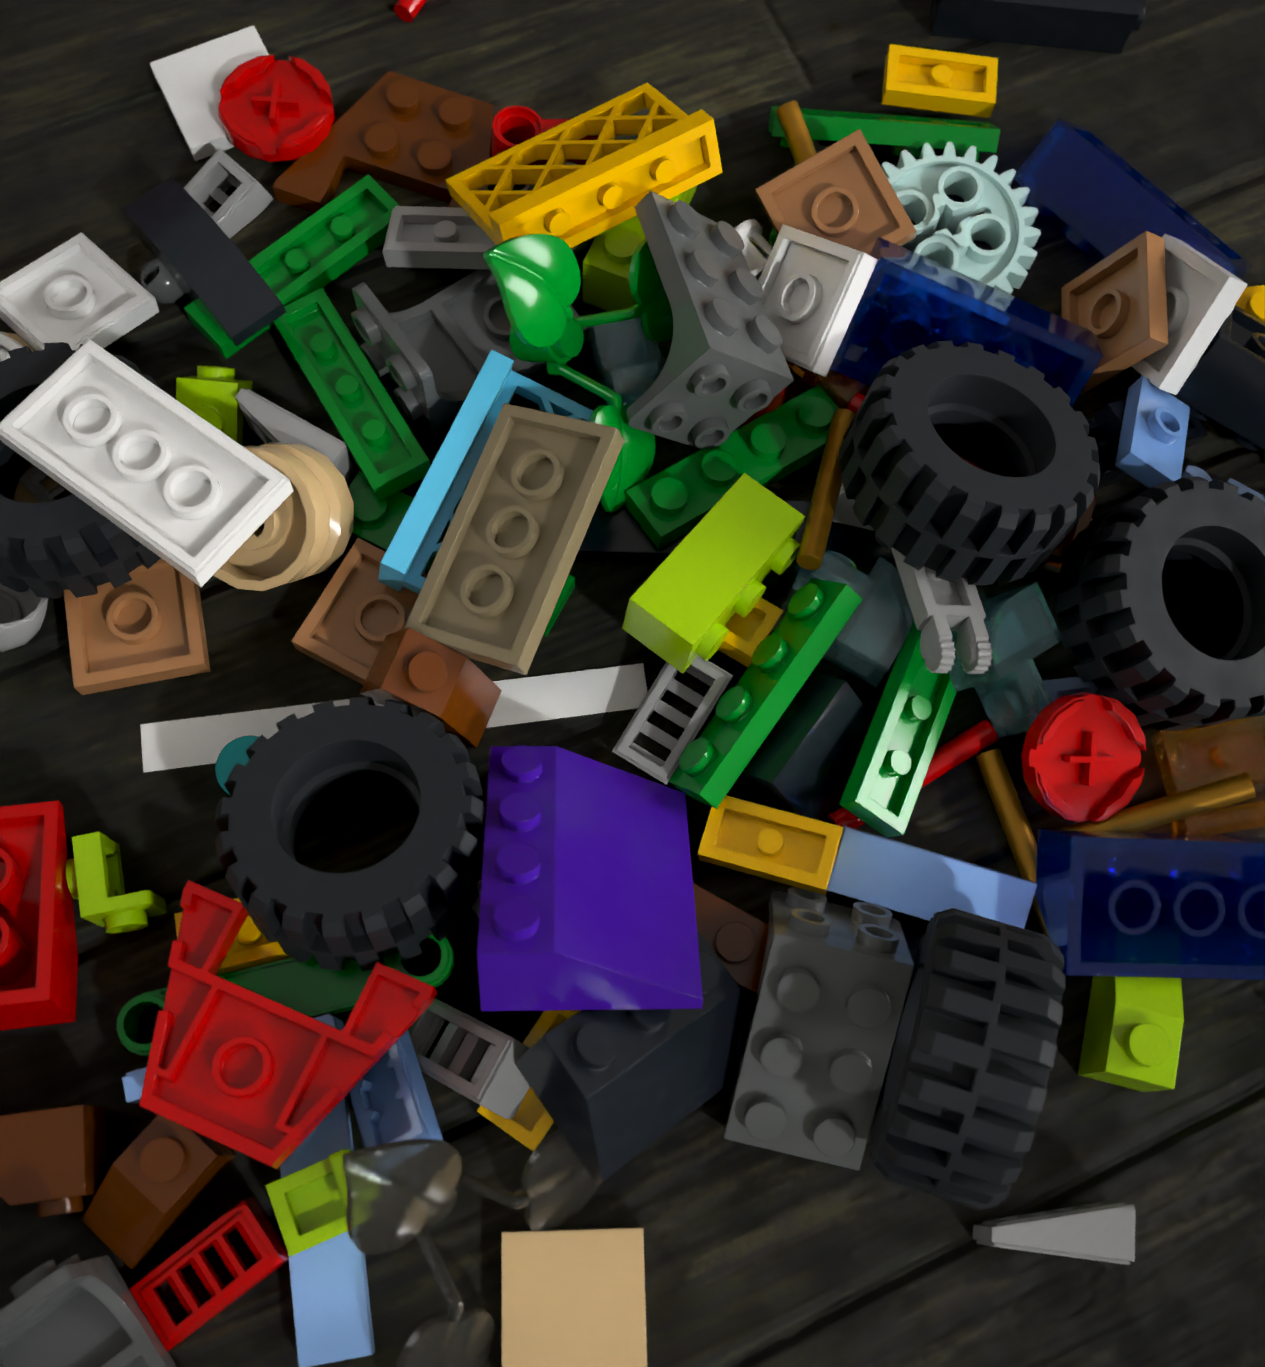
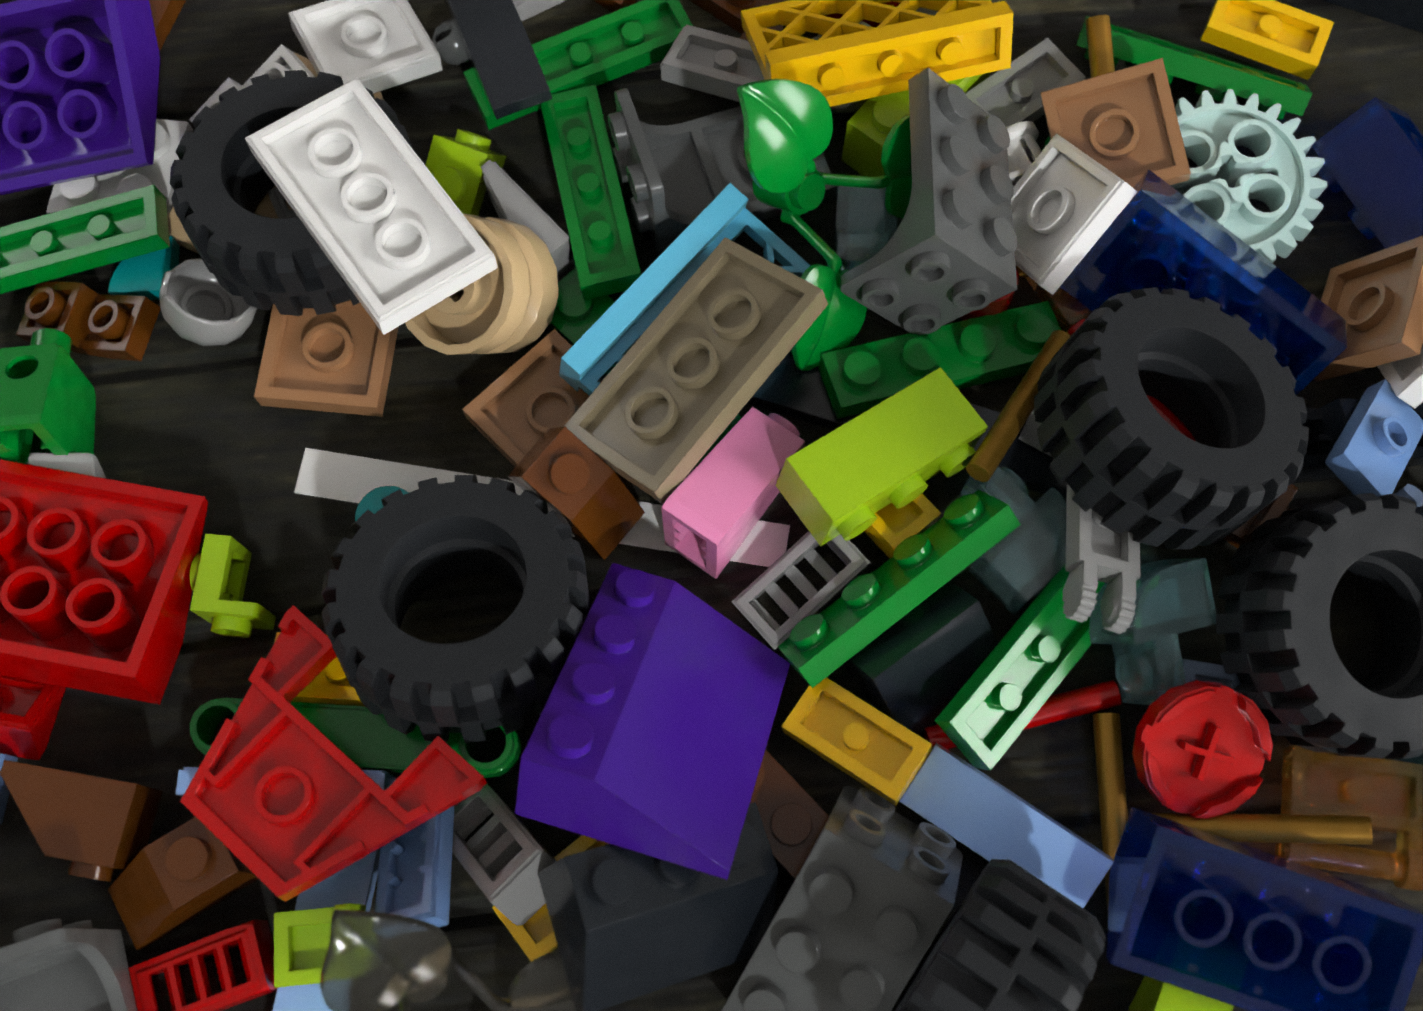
camera: 25 degrees right, 0 degrees up
none -> bright pink slope [661,407,805,579]
none -> light grey plate [965,37,1085,127]

